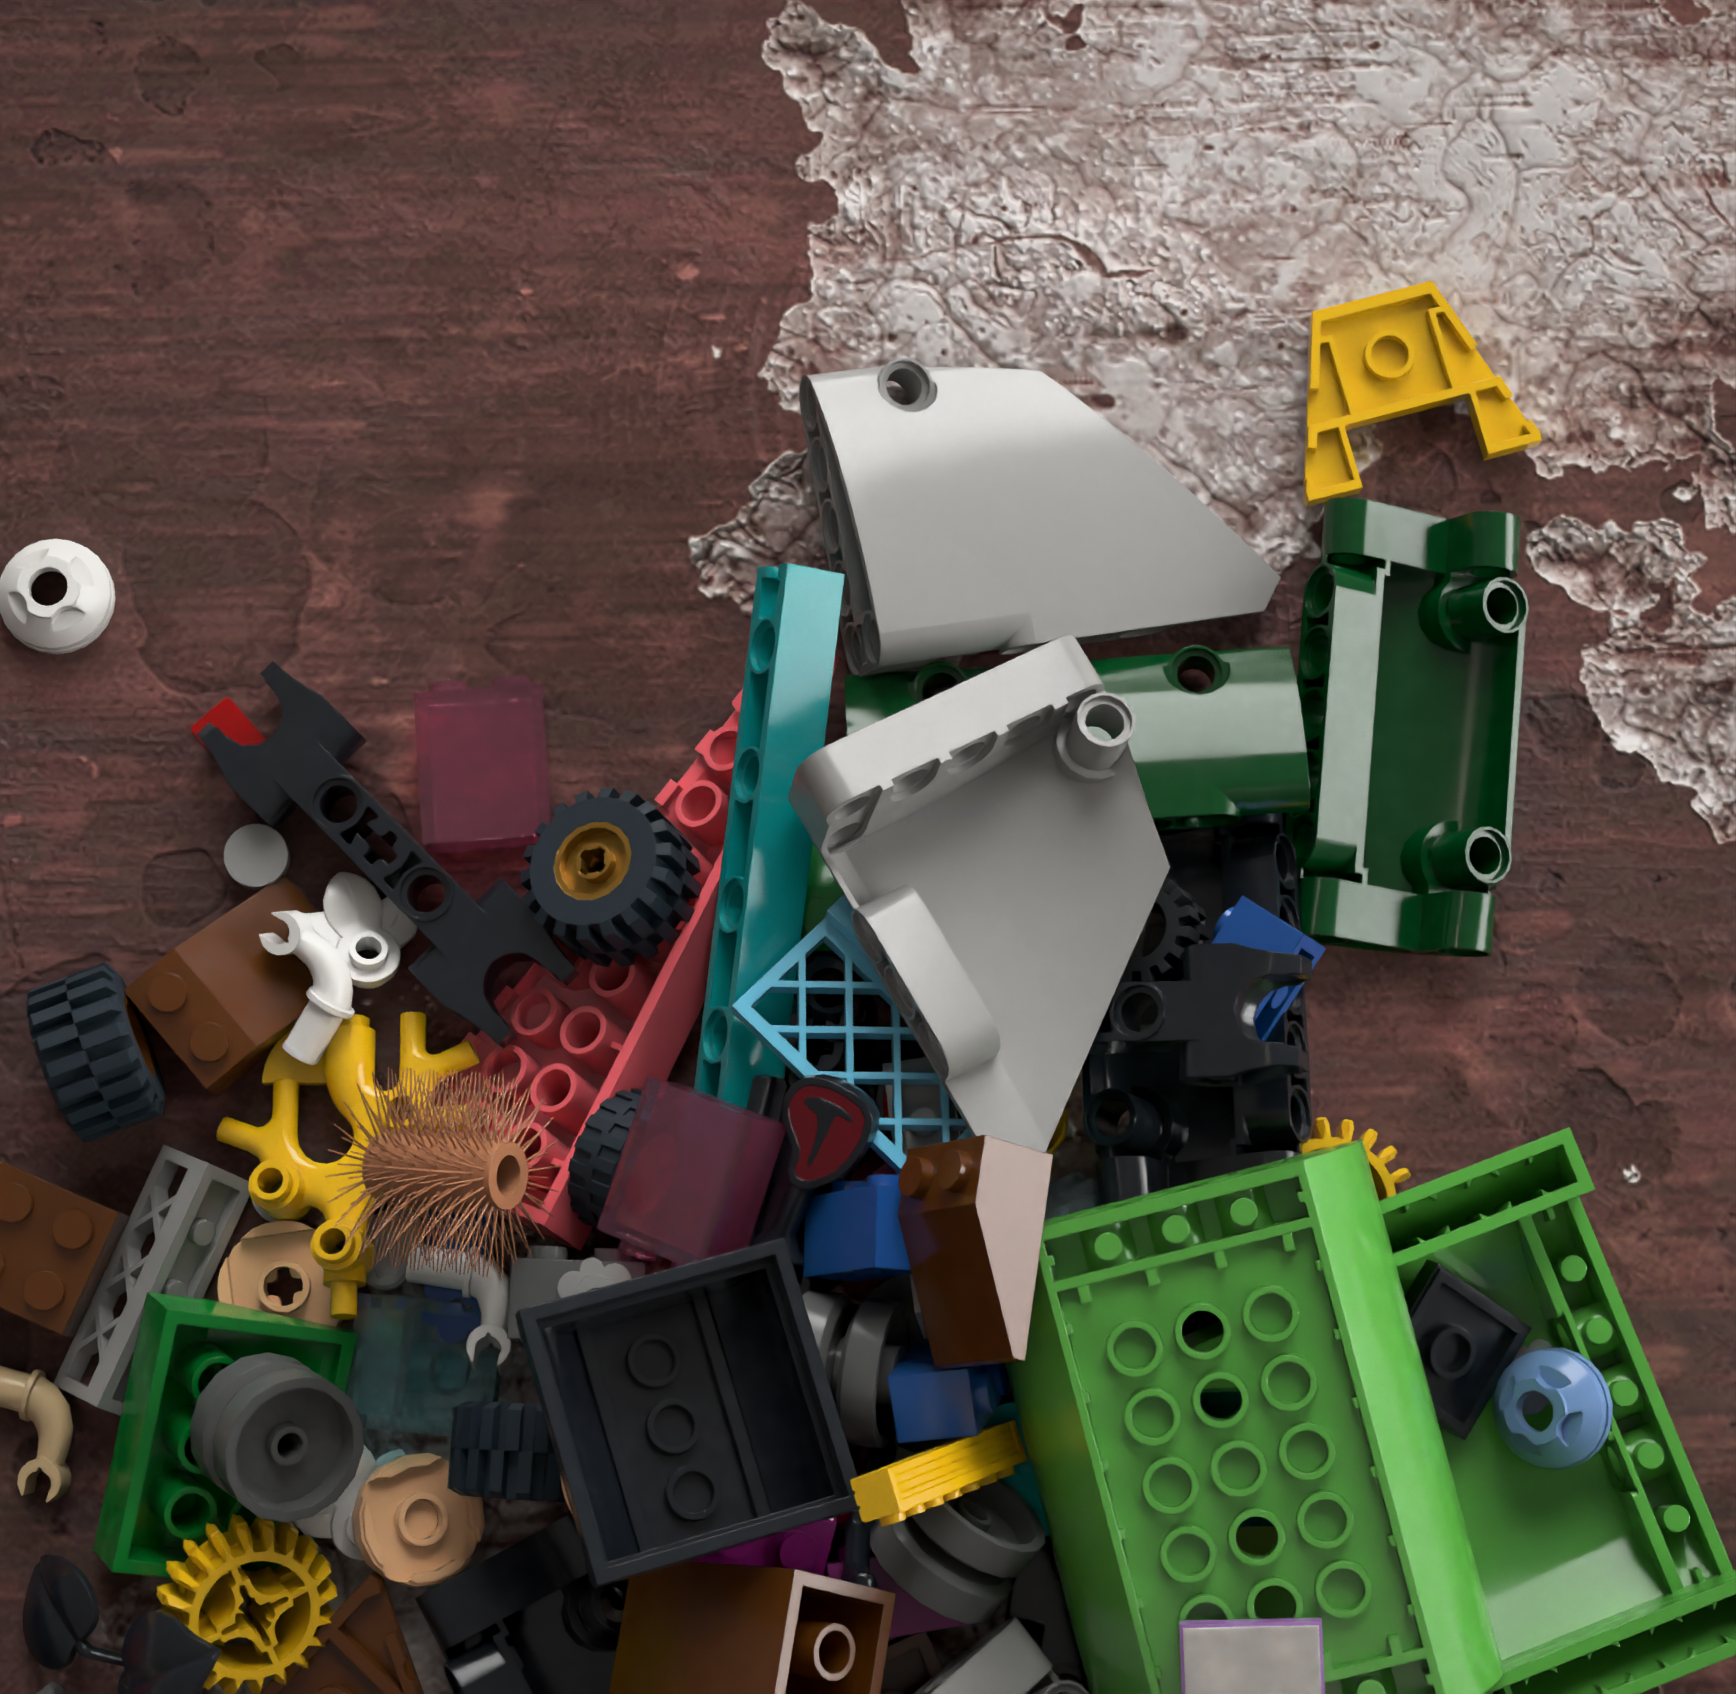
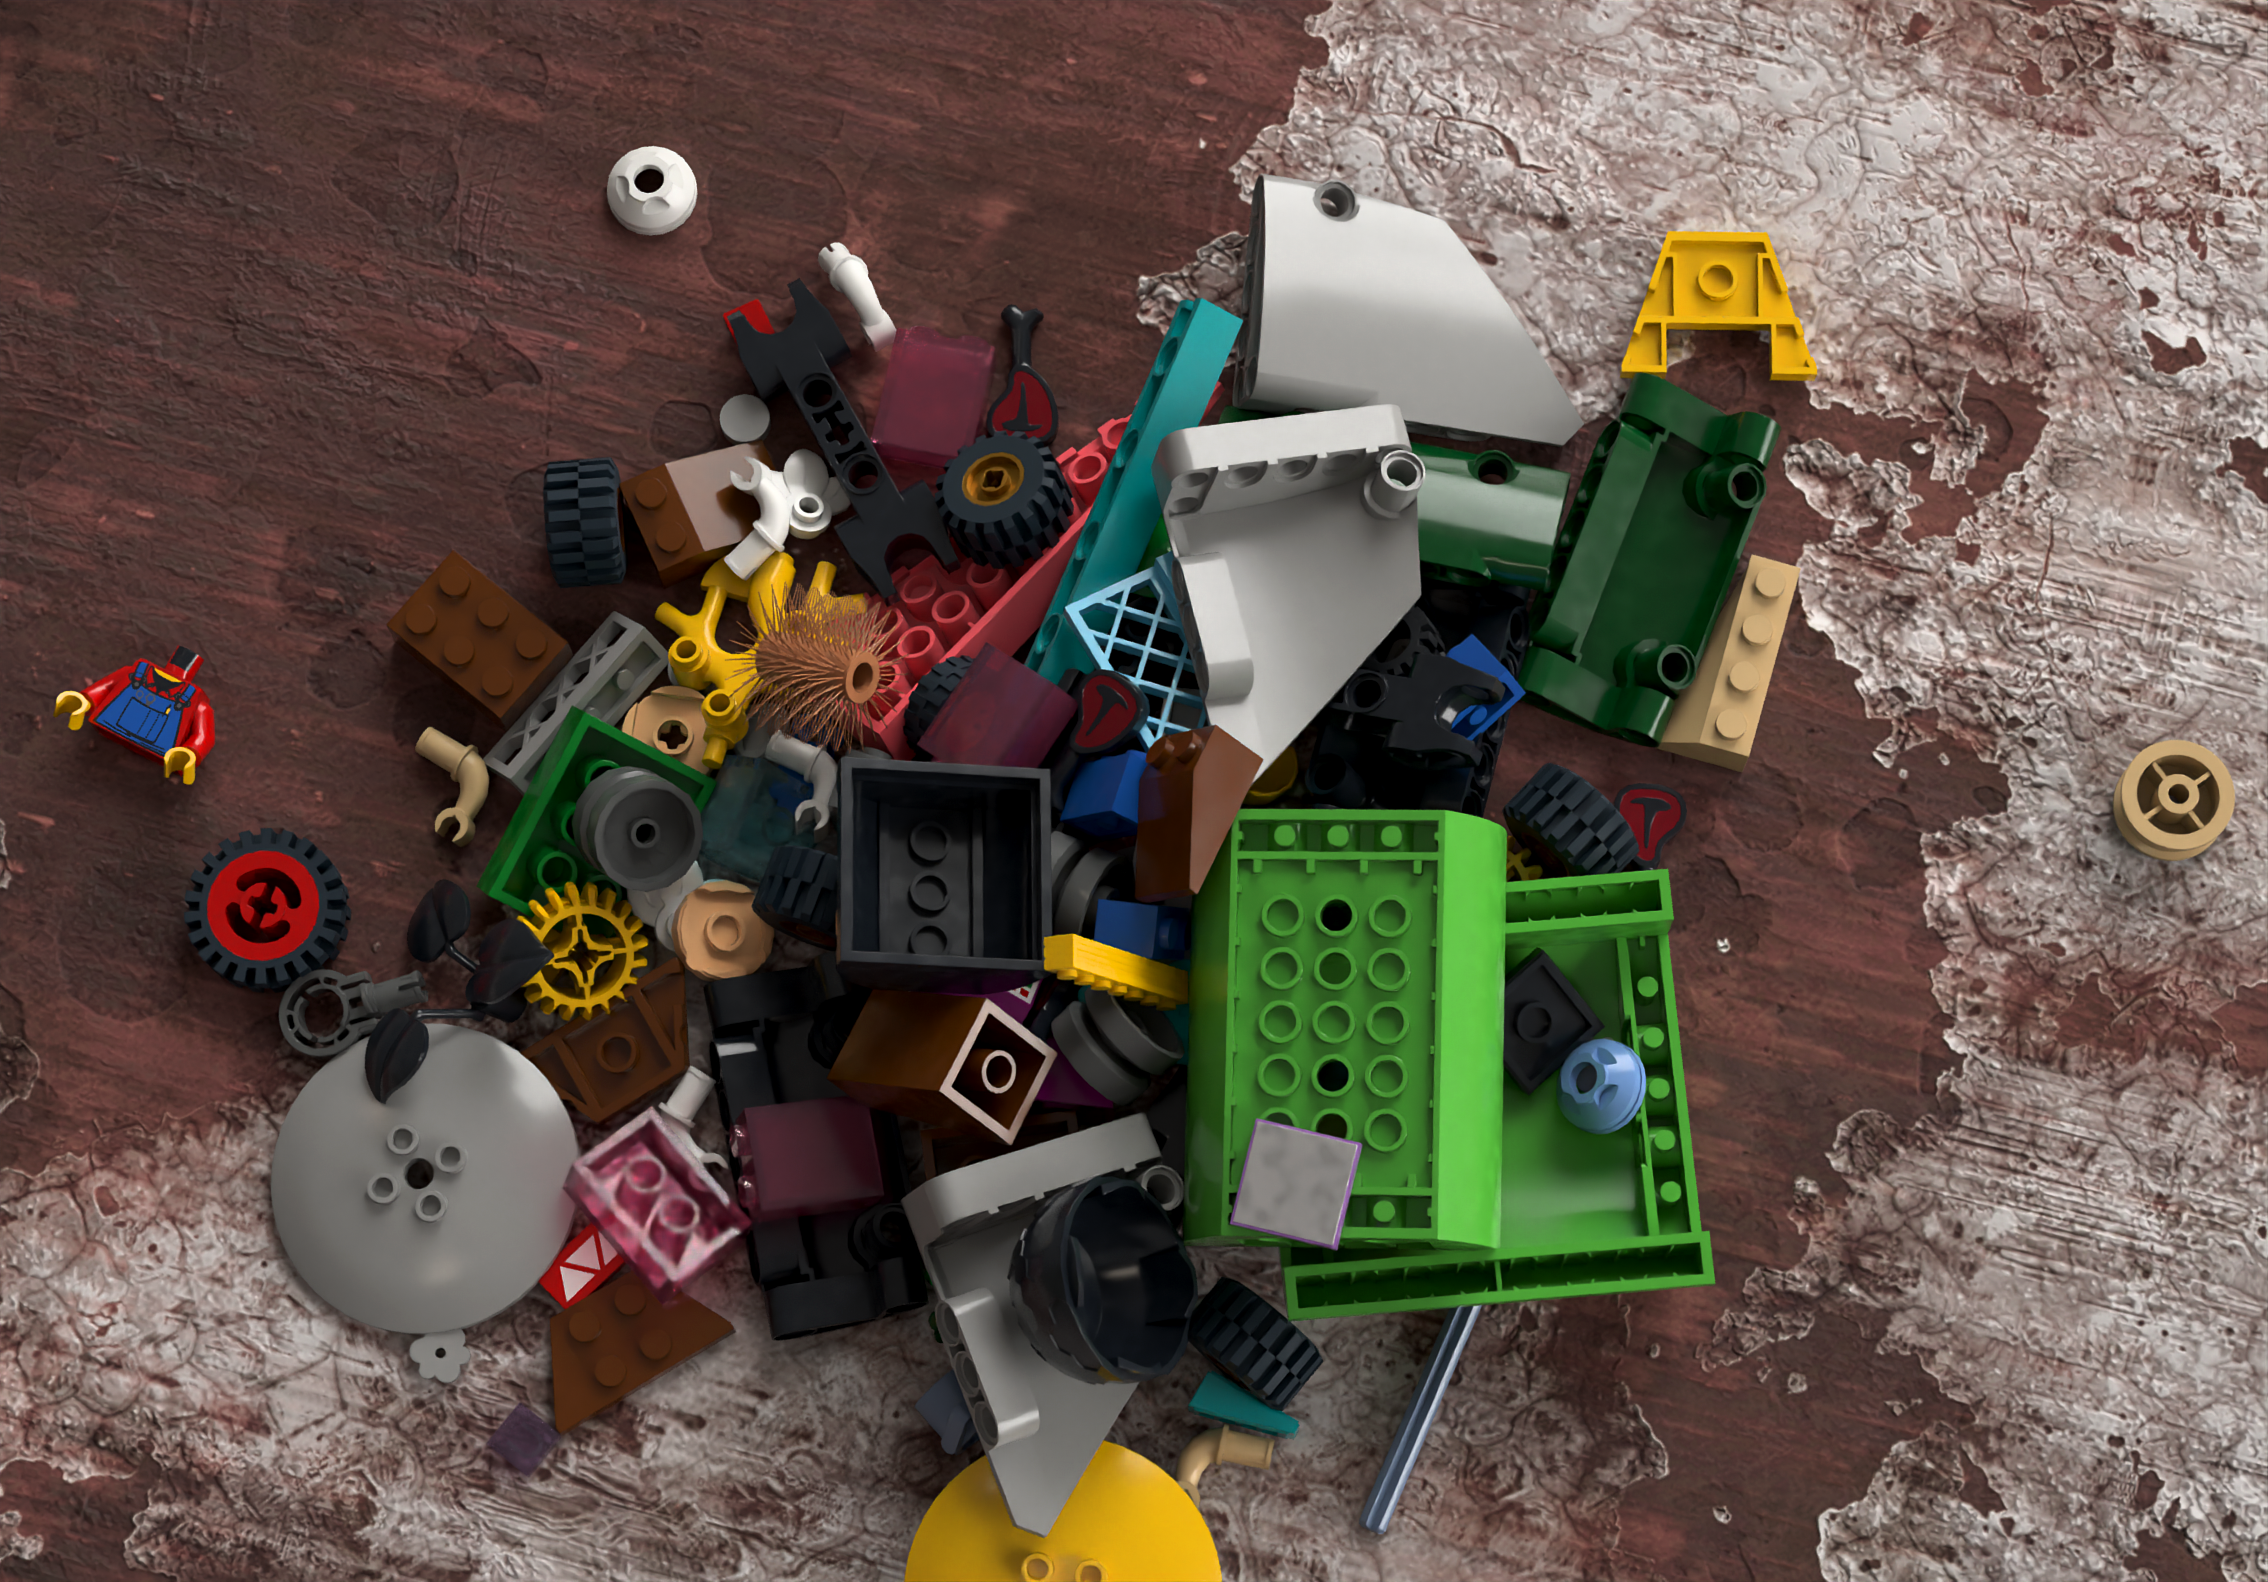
camera: 25 degrees right, 5 degrees down
none -> white piece [818,242,900,352]
none -> black piece [986,304,1059,447]
none -> black wheel [1502,763,1639,878]
none -> piece [1613,783,1687,871]
none -> tan wedge [1657,555,1801,772]

